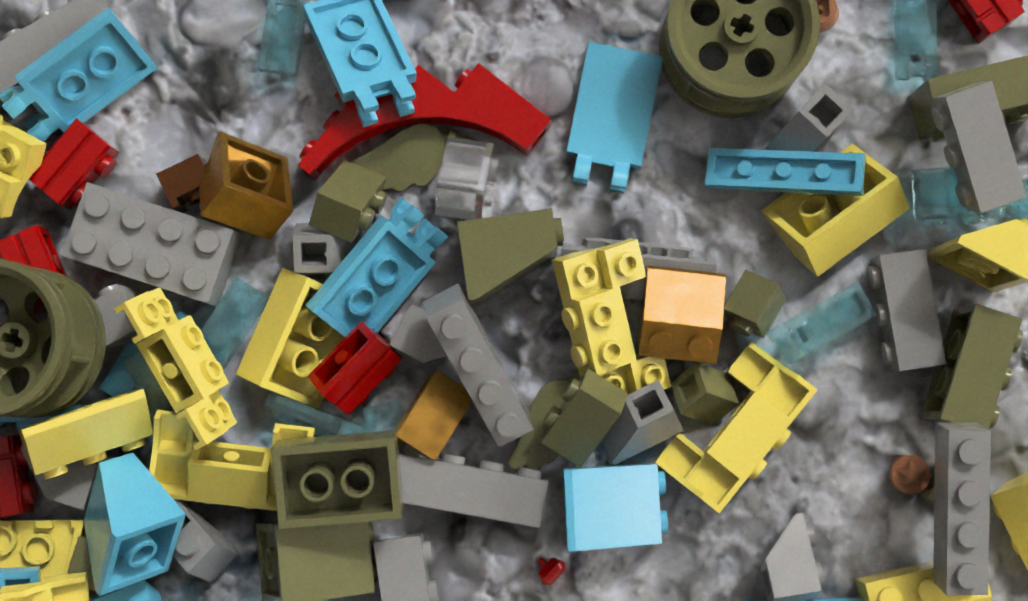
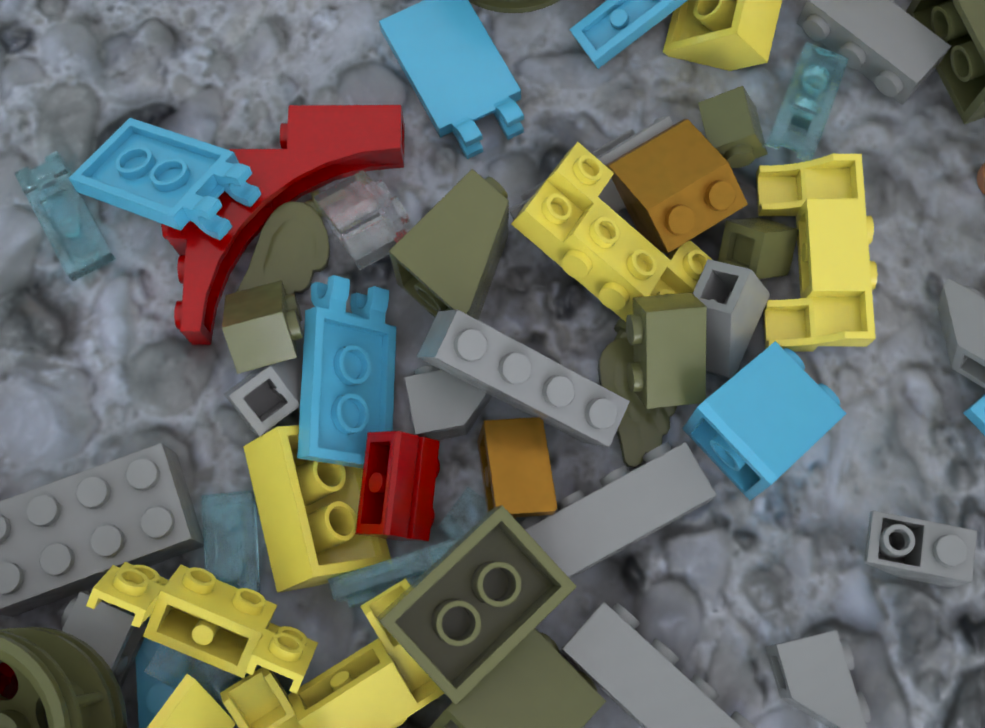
camera: 45 degrees left, 10 degrees down
reddish brown brick [156,154,207,213] -> none
pearl gold slope [199,131,293,240] -> none
red rock [537,557,566,585] -> none

